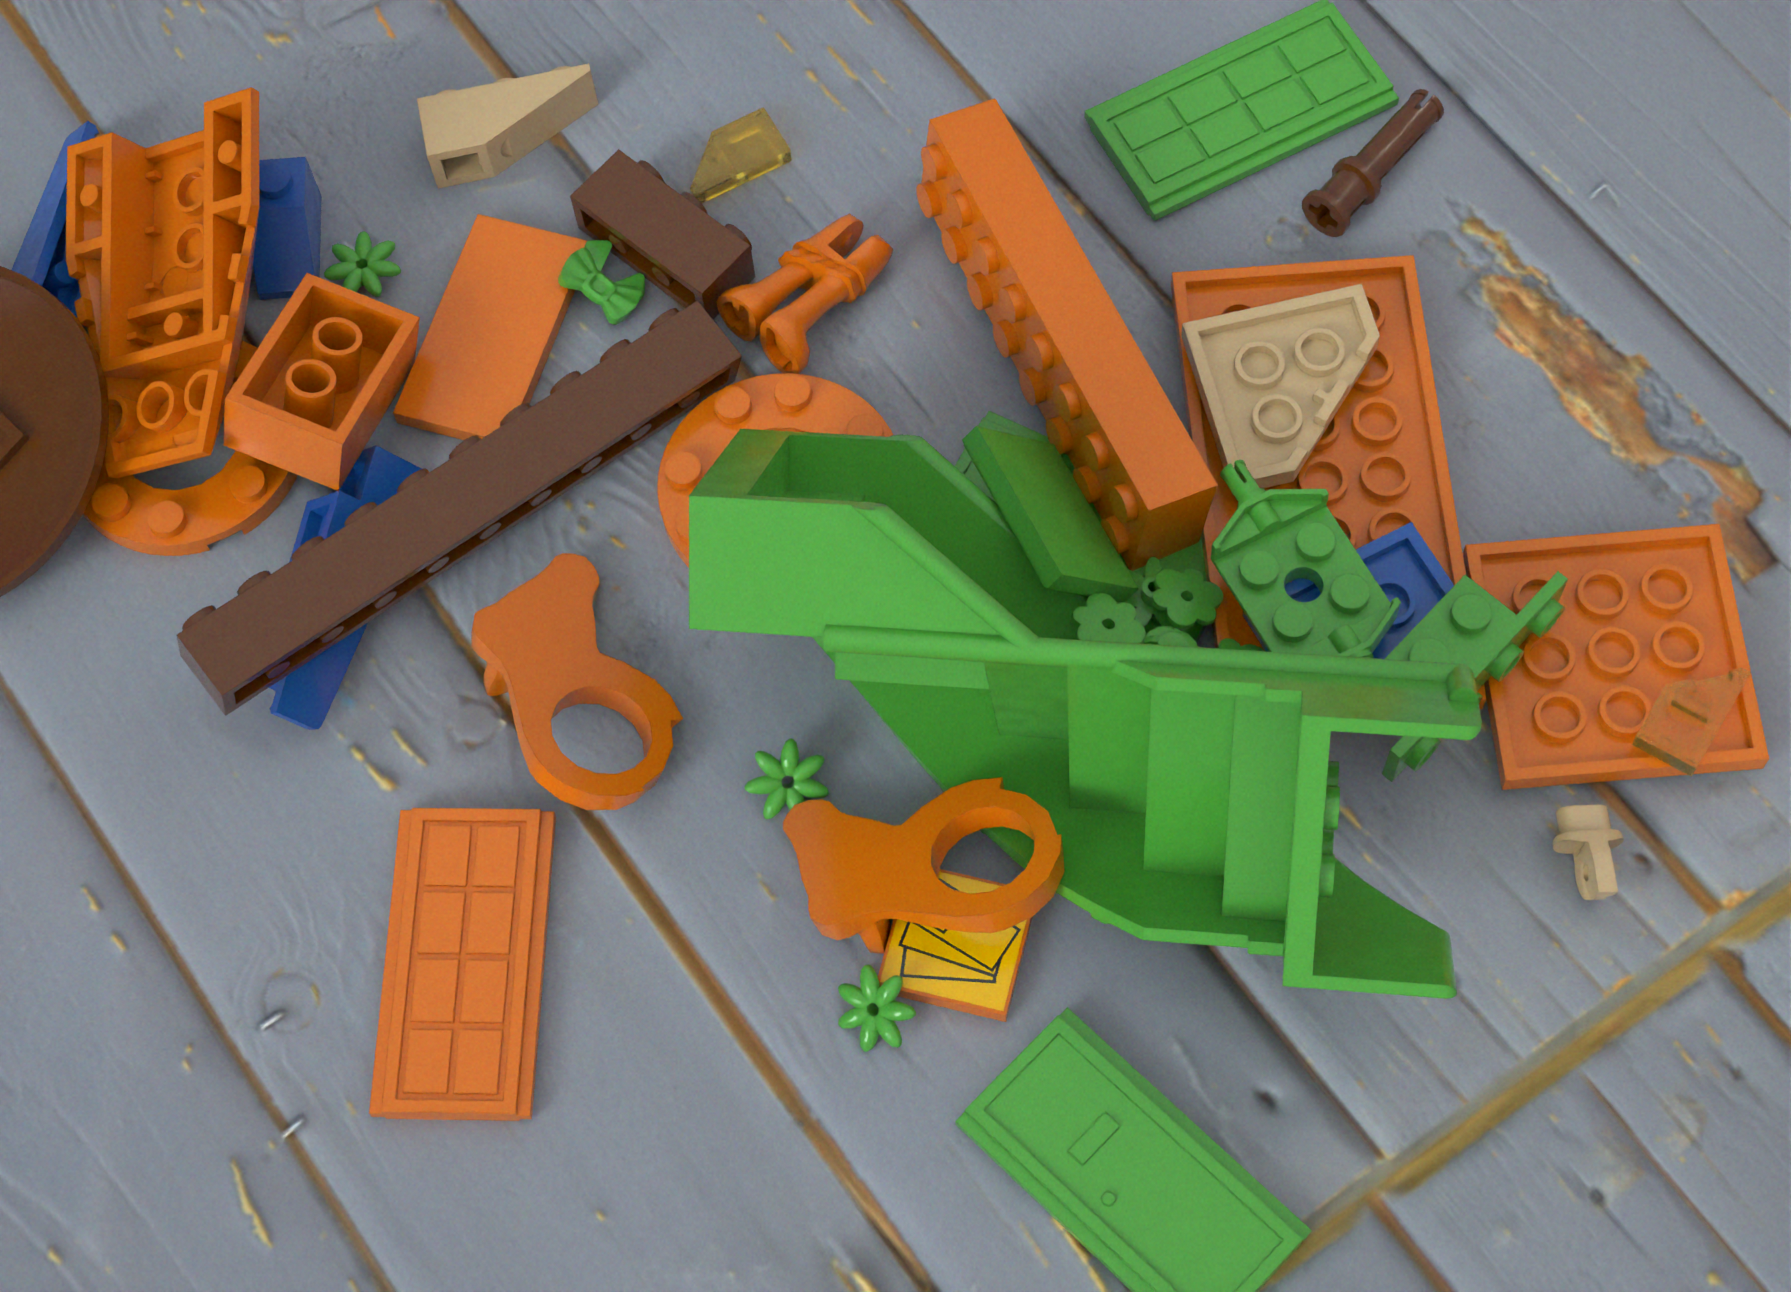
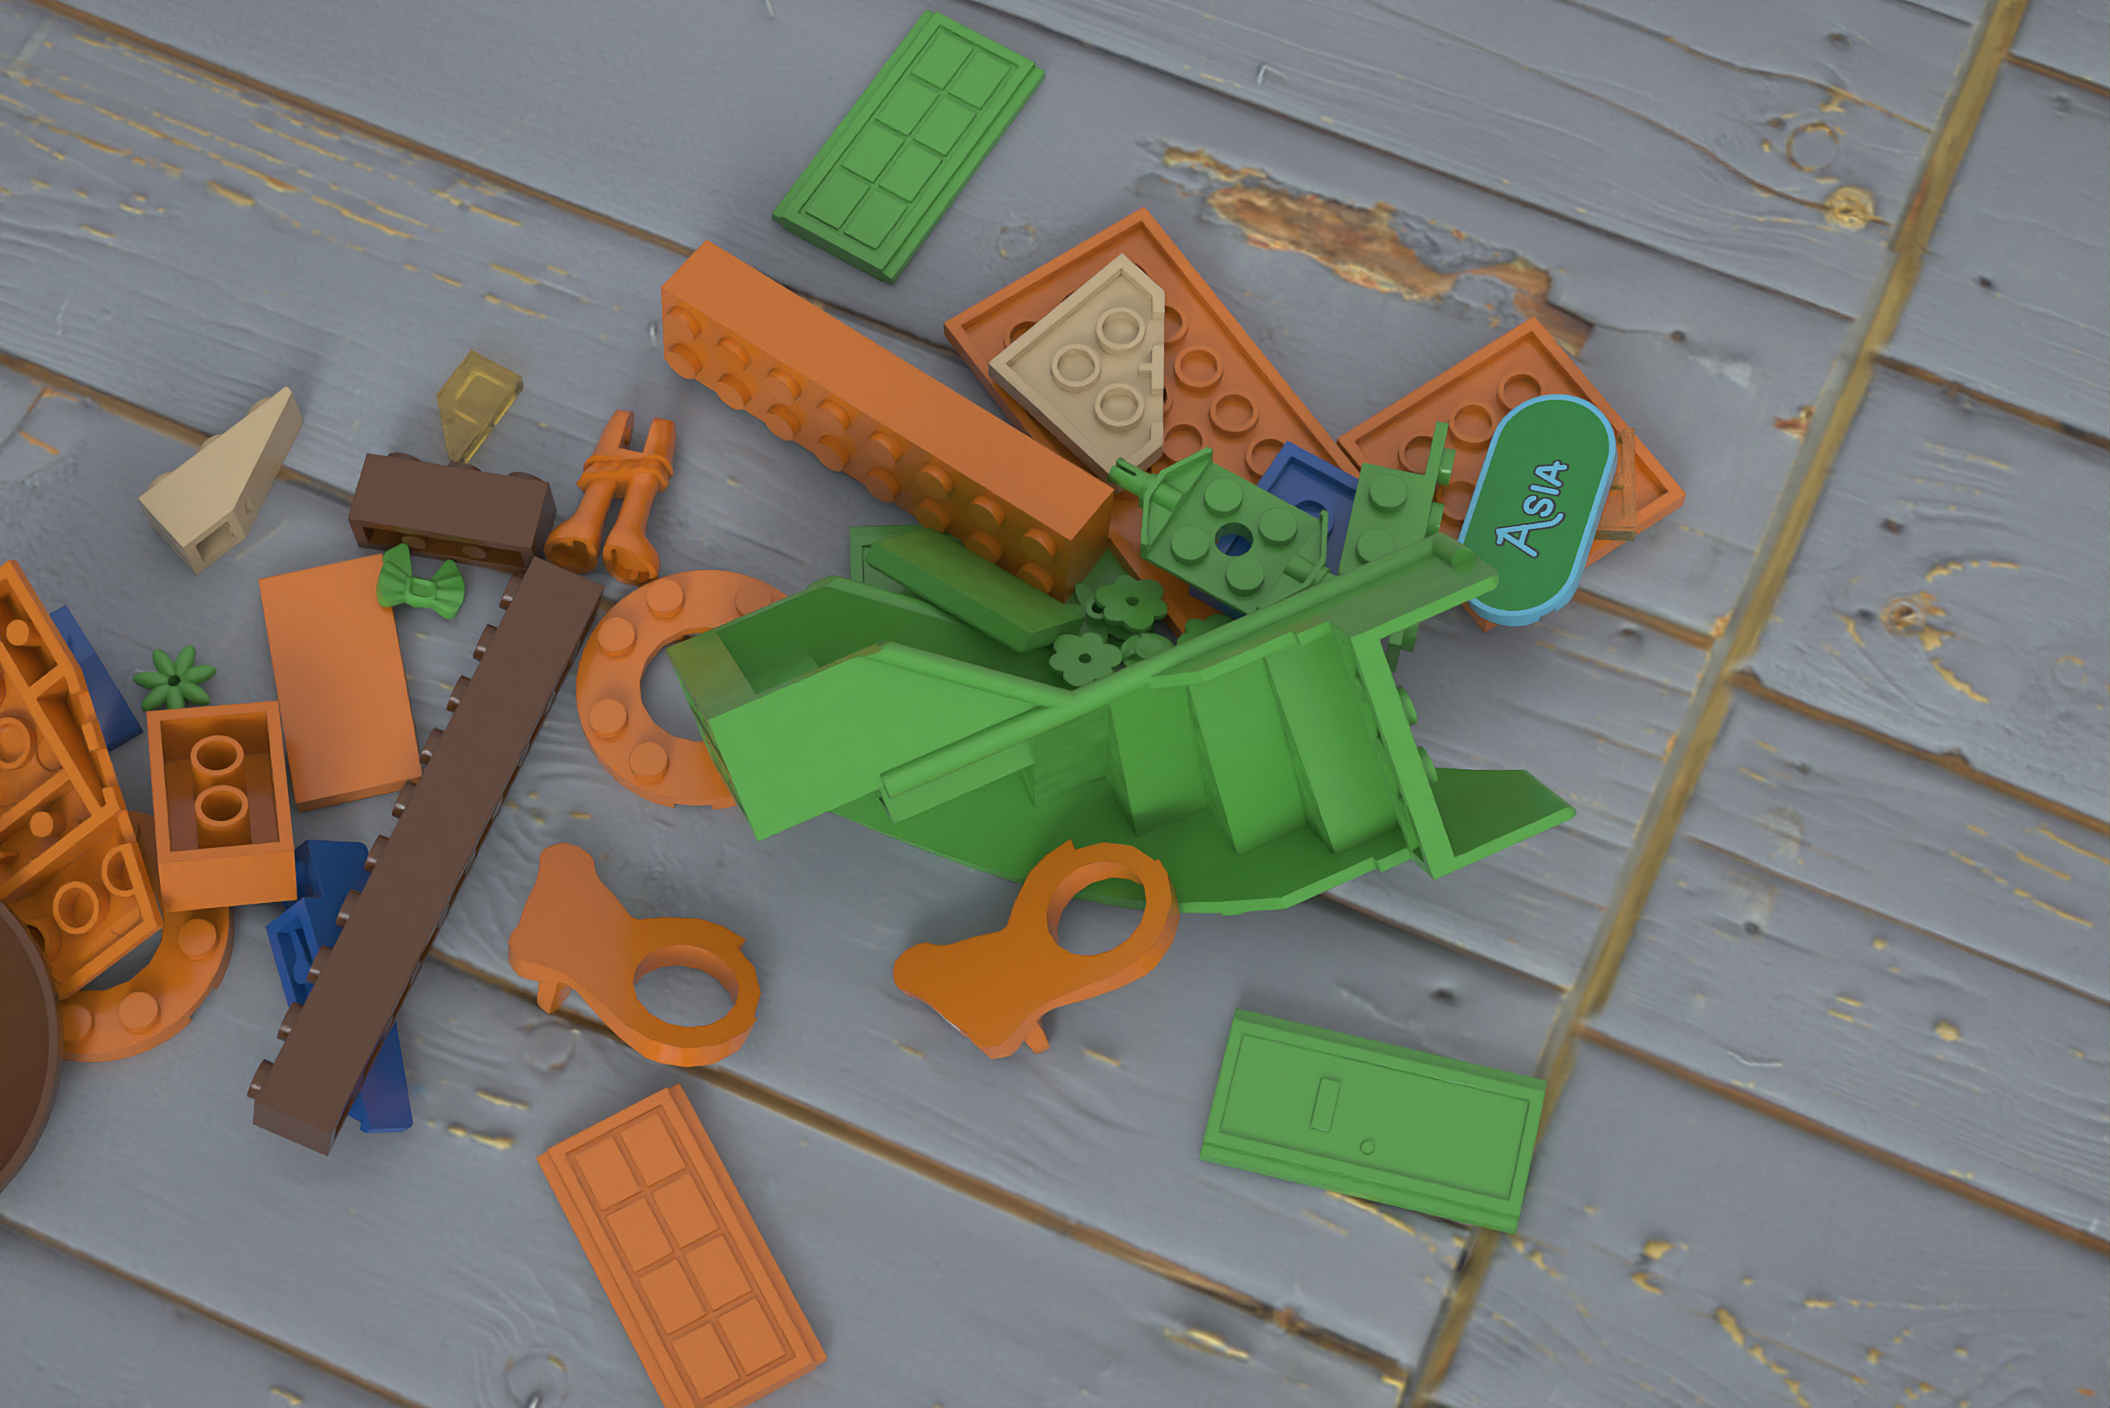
camera: 35 degrees left, 0 degrees up
bright green plant [745,738,829,819] -> none
bright green plant [838,964,916,1052] -> none
yellow tile [878,869,1033,1022] -> none
reddish brown pin [1302,89,1444,237] -> none
tan piece [1552,804,1624,900] -> none
none -> green tile [1458,394,1618,626]

